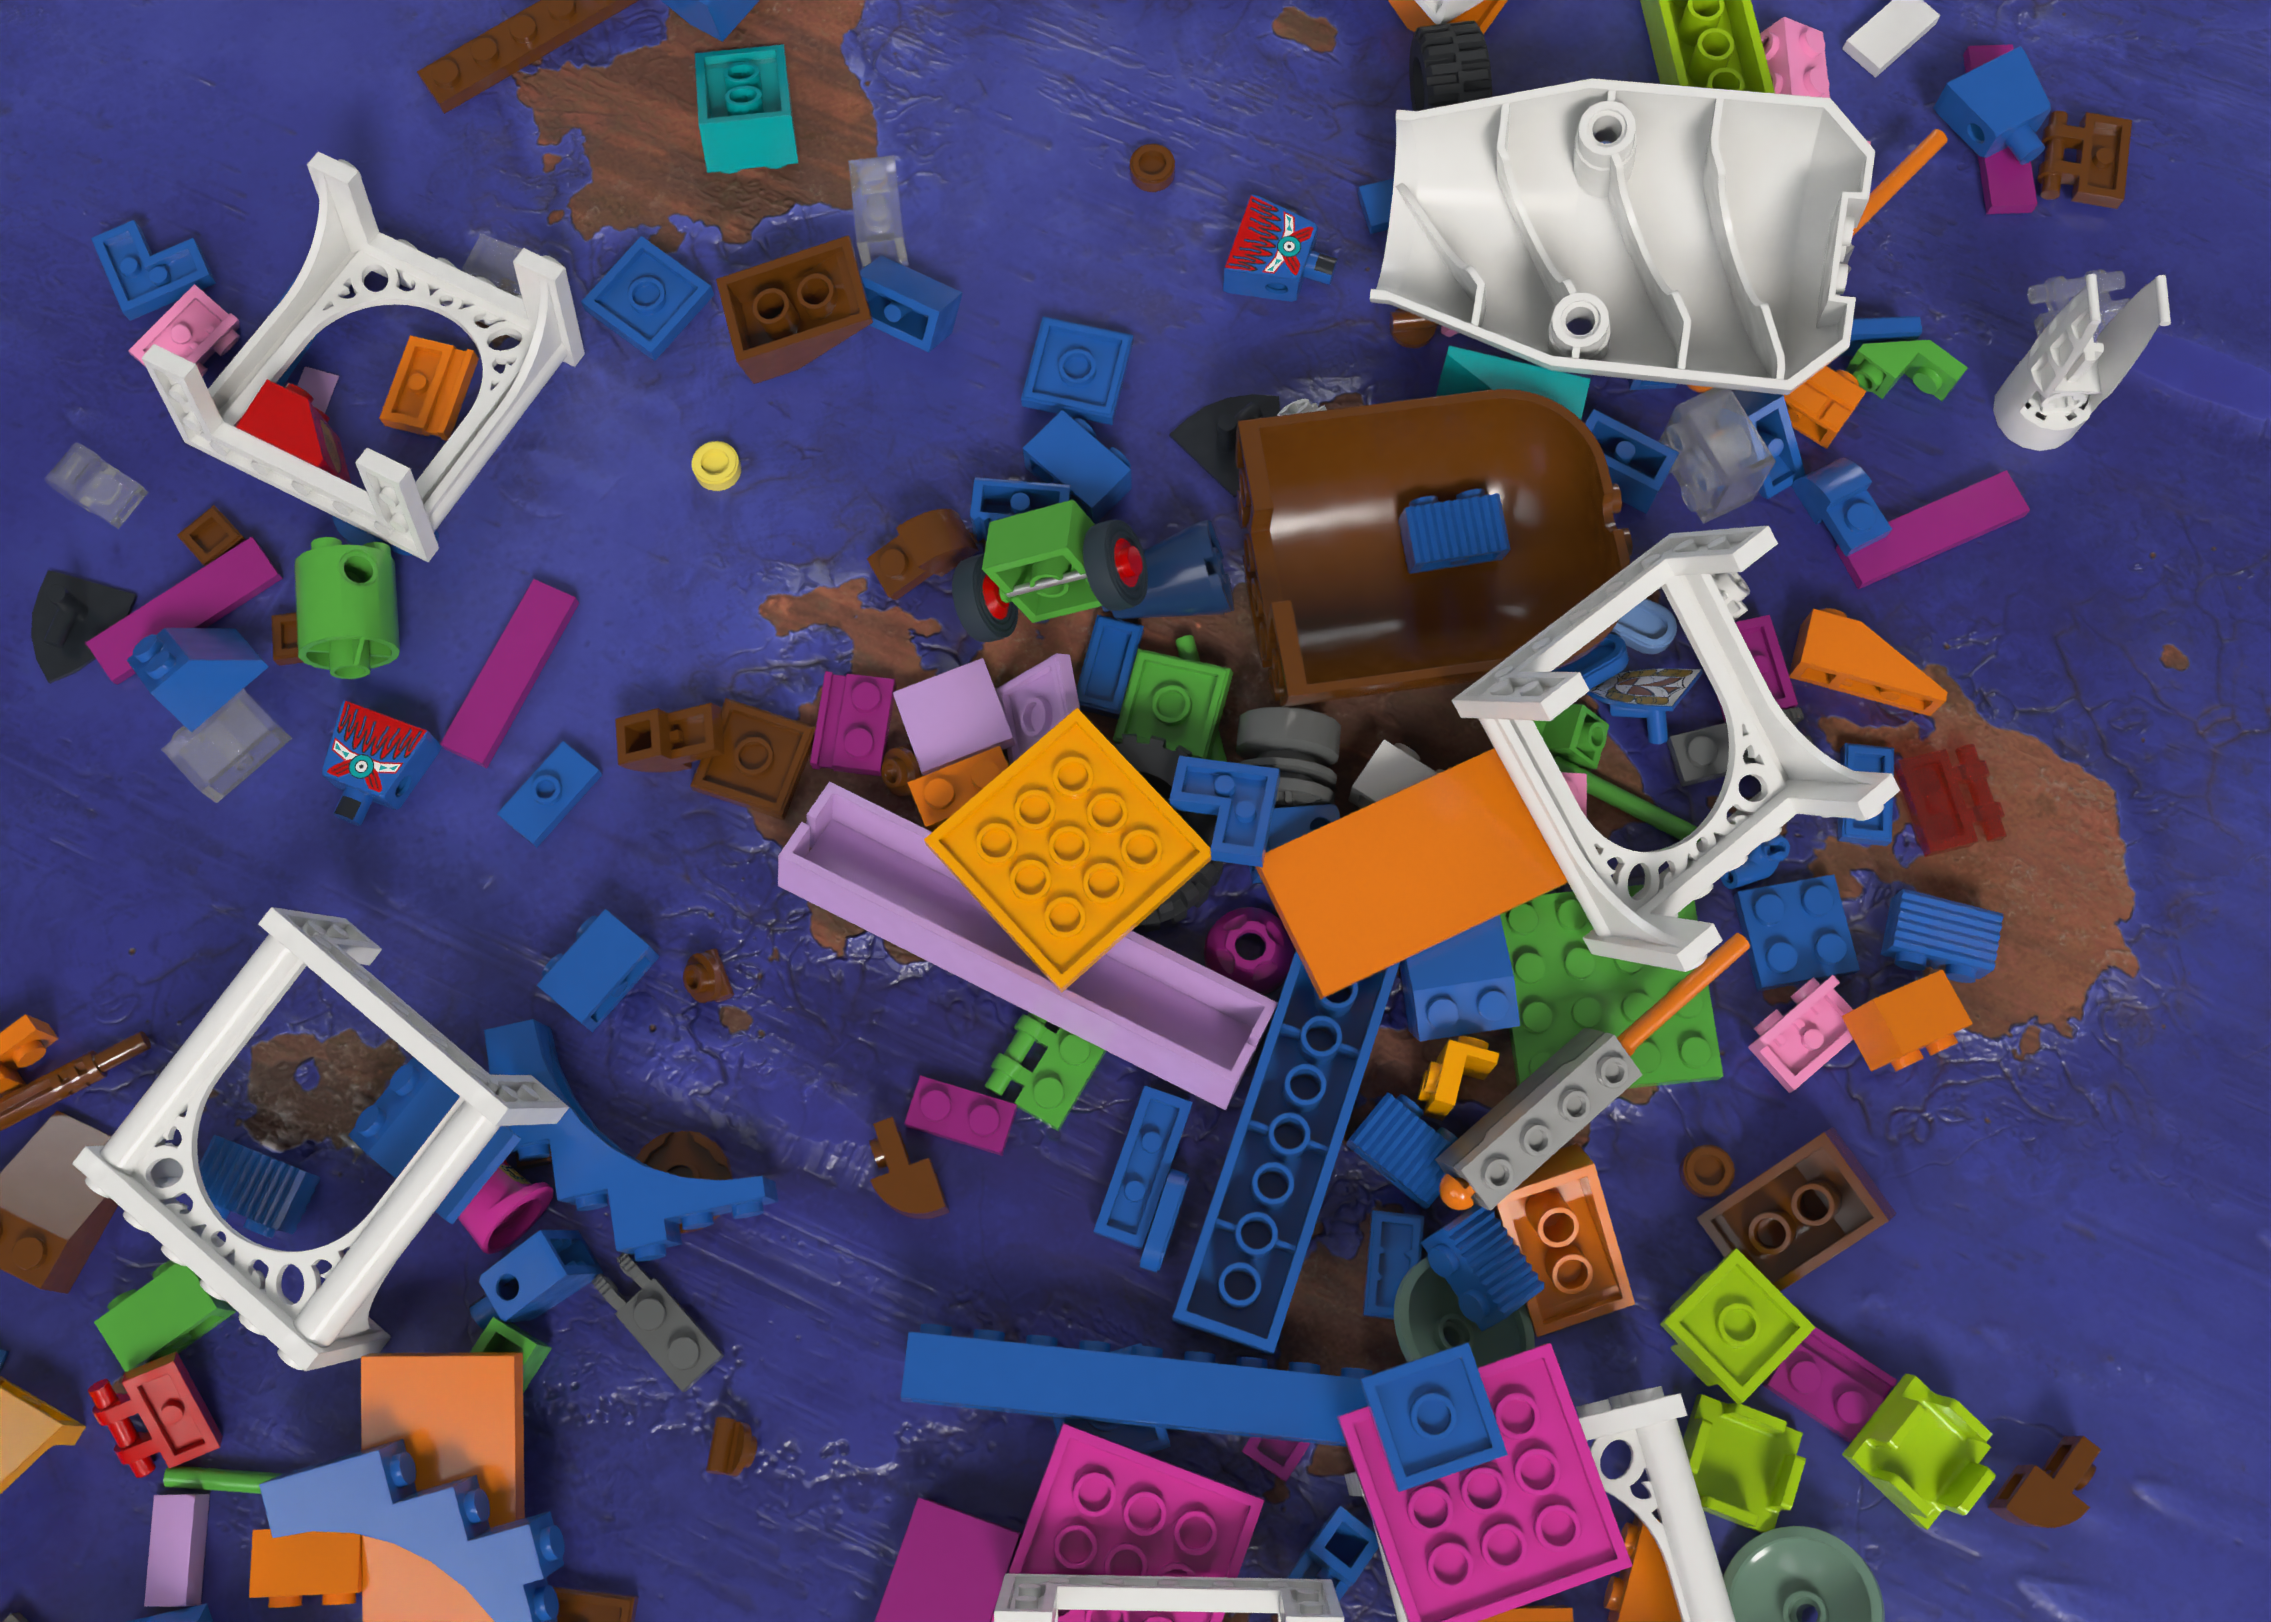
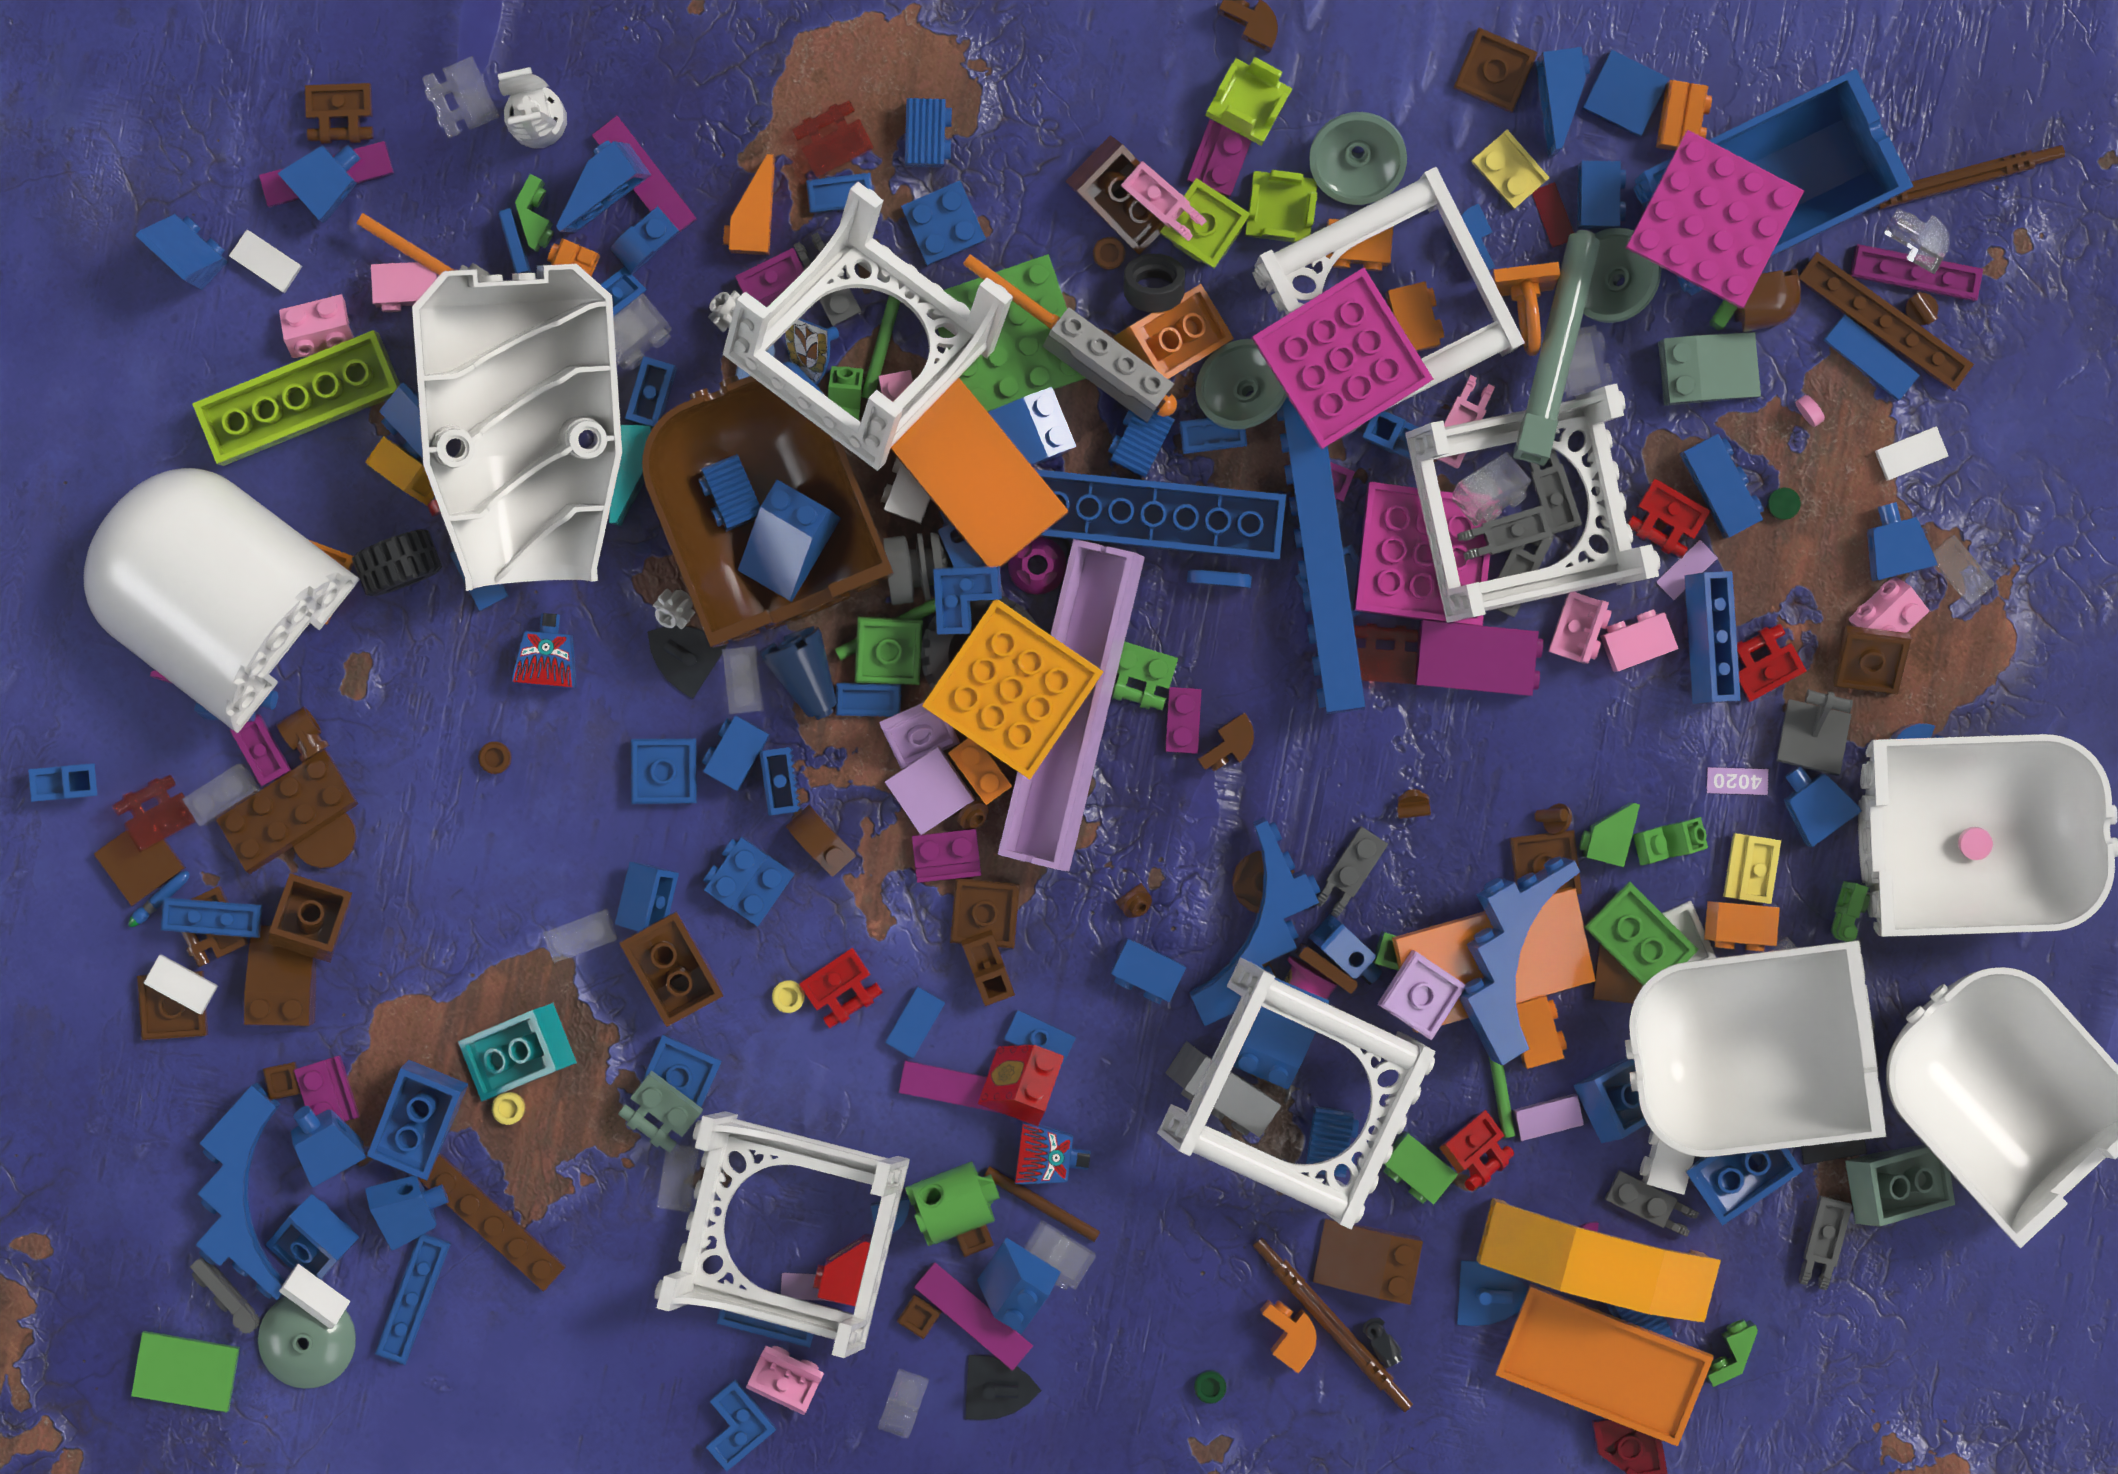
camera: 105 degrees left, 15 degrees up
orange plate [379,335,479,441] -> none
brick [952,500,1148,642] -> none
blue plate [1093,1086,1193,1250] -> none
blue plate [1359,1342,1508,1492] -> none
light orange bracket [1418,1036,1499,1121] -> none
blue brick [1421,1204,1544,1332] -> none
blue arm [1720,834,1790,889] -> none
bright pink bracket [1748,975,1853,1093] -> none
orange brick [1841,969,1973,1072] -> none
none -> light yellow tile [492,1092,525,1125]
none -> blue slope [556,140,651,233]
none -> sand green plate [618,1070,703,1153]
none -> blue plate [703,837,795,927]
none -> clear brick [722,646,764,714]
none -> blue slope [738,480,841,602]
none -> red plate [799,947,883,1028]
none -> blue tile [885,986,945,1058]
none -> red slope [977,1045,1064,1127]
none -> reddish brown bar [983,1166,1100,1242]
none -> bright pink hinge [1121,161,1207,241]
none -> black tyre [1124,254,1185,312]
none -> wedge [1165,1041,1281,1138]
none -> reddish brown tile [1294,943,1358,994]
none -> clear red plate [1354,623,1418,684]
none -> lavender tile [1377,950,1465,1040]

